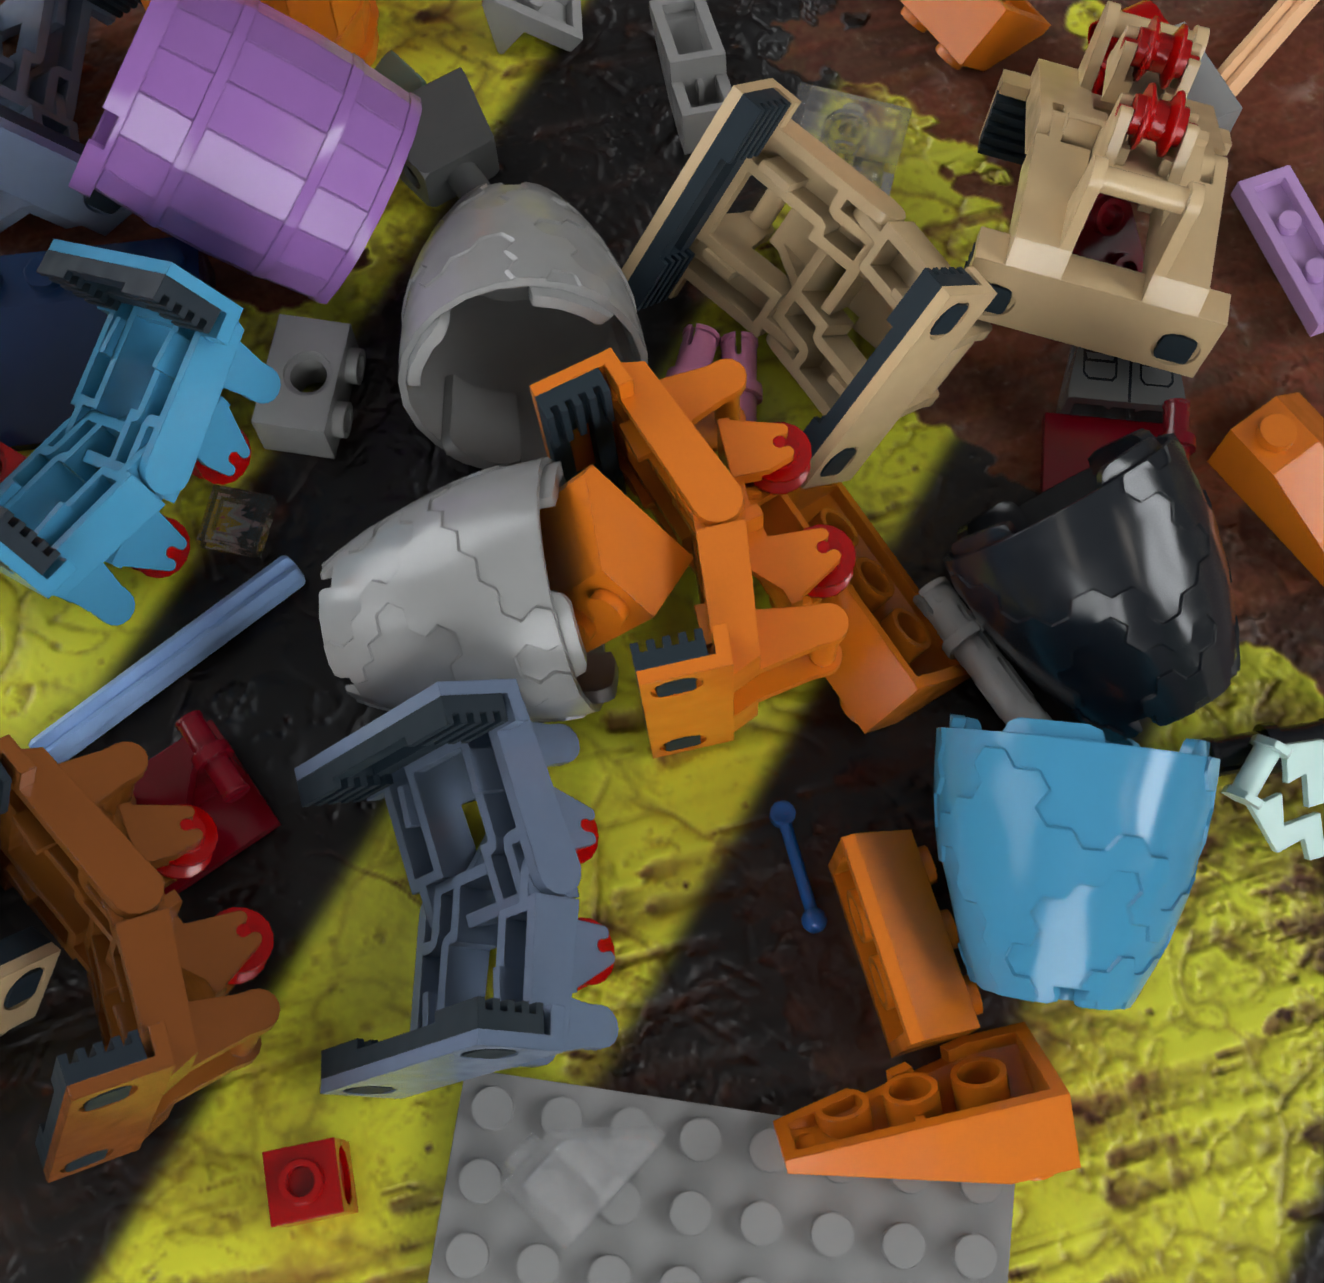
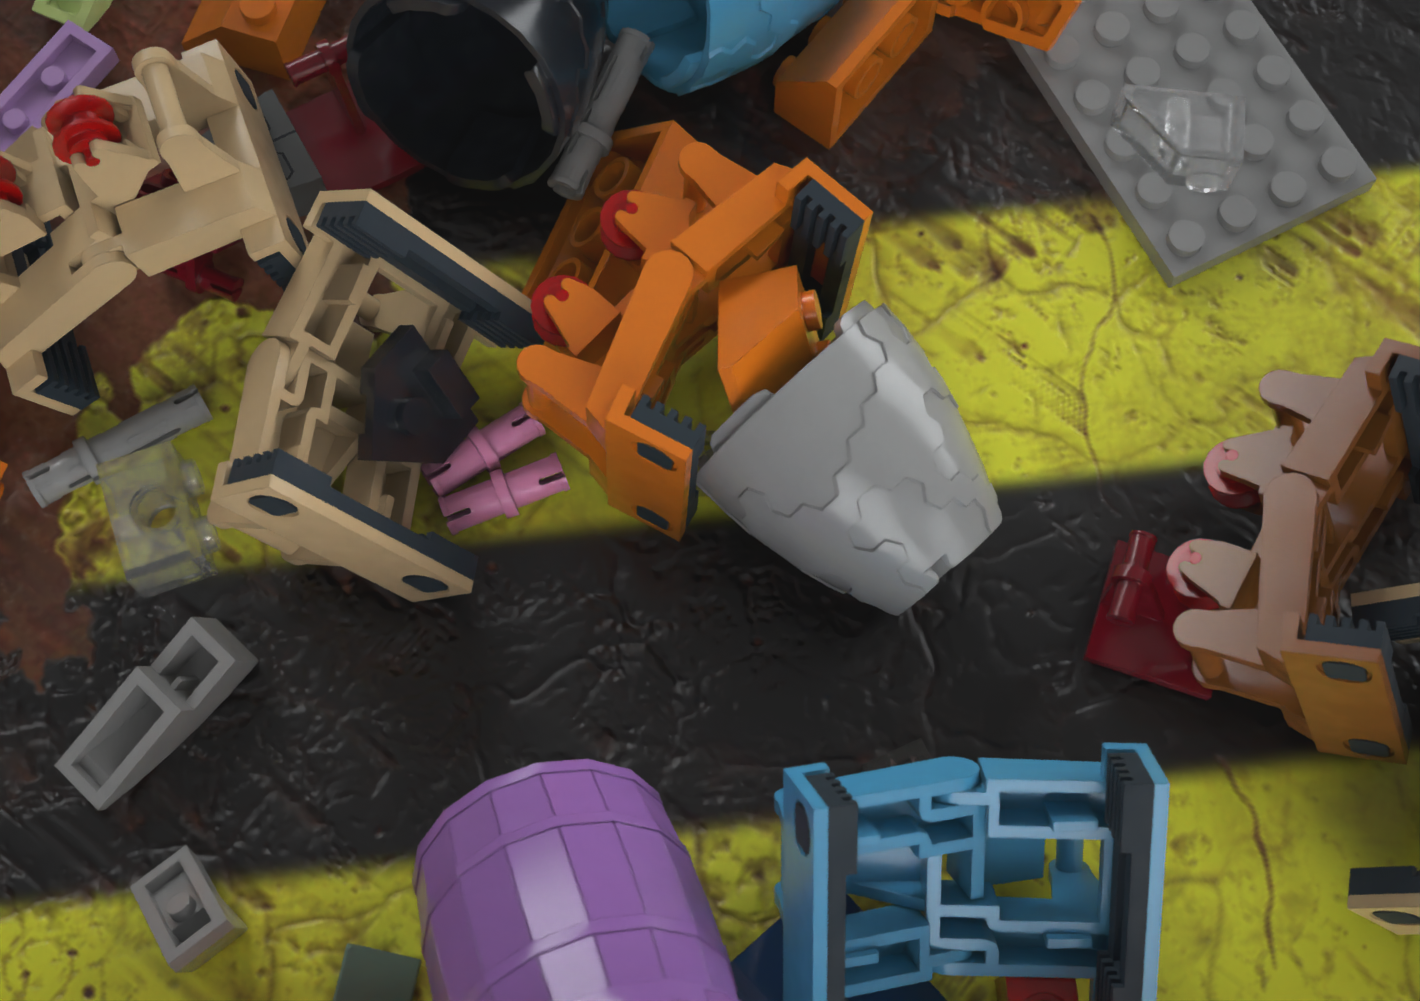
camera: 125 degrees left, 0 degrees up
light blue axle [28,555,306,763] -> none
light grey brick [251,314,366,459] -> none
red brick [262,1137,359,1227] -> none
sand blue container [294,679,619,1099] -> none
light grey piece [398,182,648,469] -> none
dark grey torso [399,67,499,207] -> none
blue hinge [769,800,828,933] -> none
none -> light grey pin [22,384,213,508]
none -> black plate [357,325,480,464]

